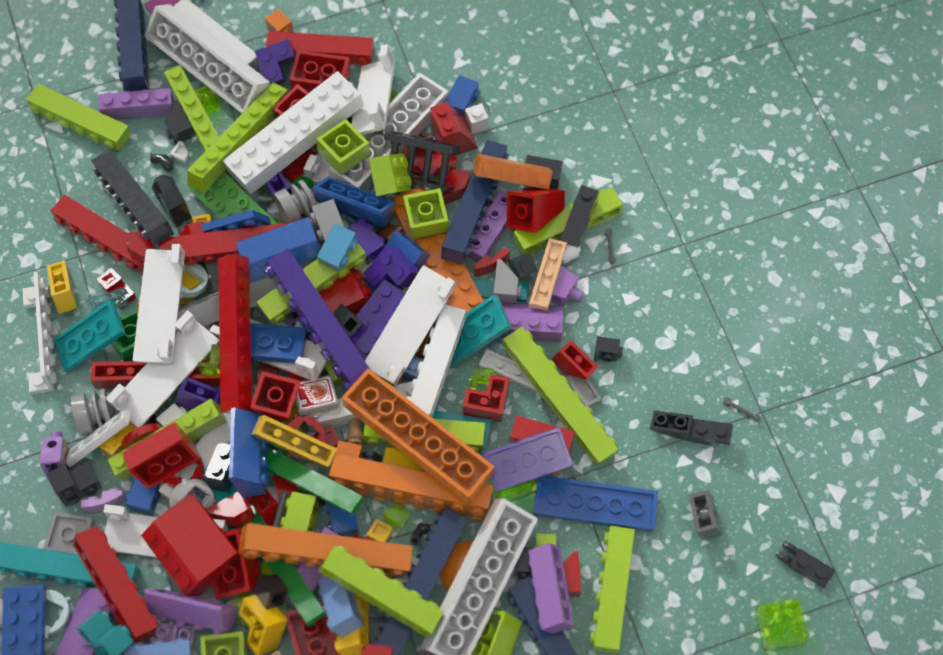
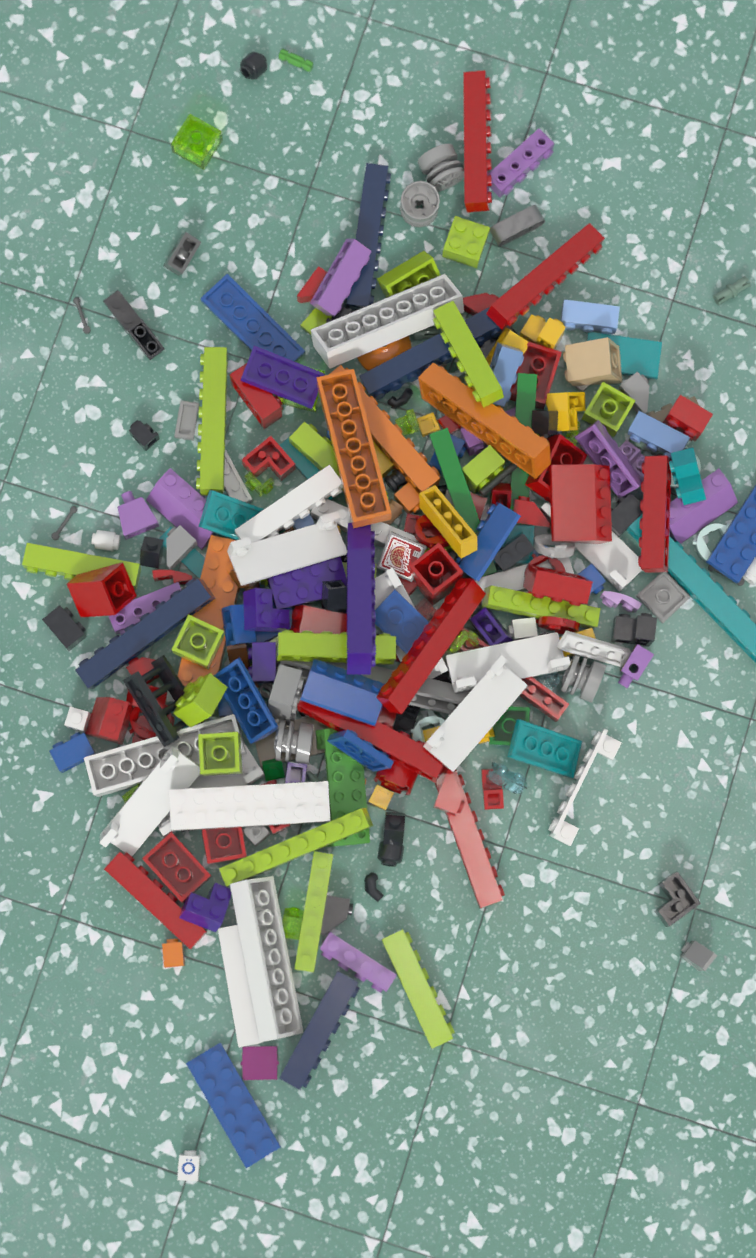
camera: 150 degrees left, 15 degrees up
yellow slope [47,260,78,314] -> none
black brick [91,150,174,246] -> none
white tile [170,141,189,164] -> none
dark azure brick [317,223,358,272] -> none
orange brick [473,154,553,190] -> none
light nougat tile [529,238,567,311] -> none
red slope [551,340,598,380] -> none
black slope [561,185,599,248] -> none
lime brick [590,526,635,655] -> none
black hinge [776,541,835,589] -> none
none -> black brick [611,493,643,537]

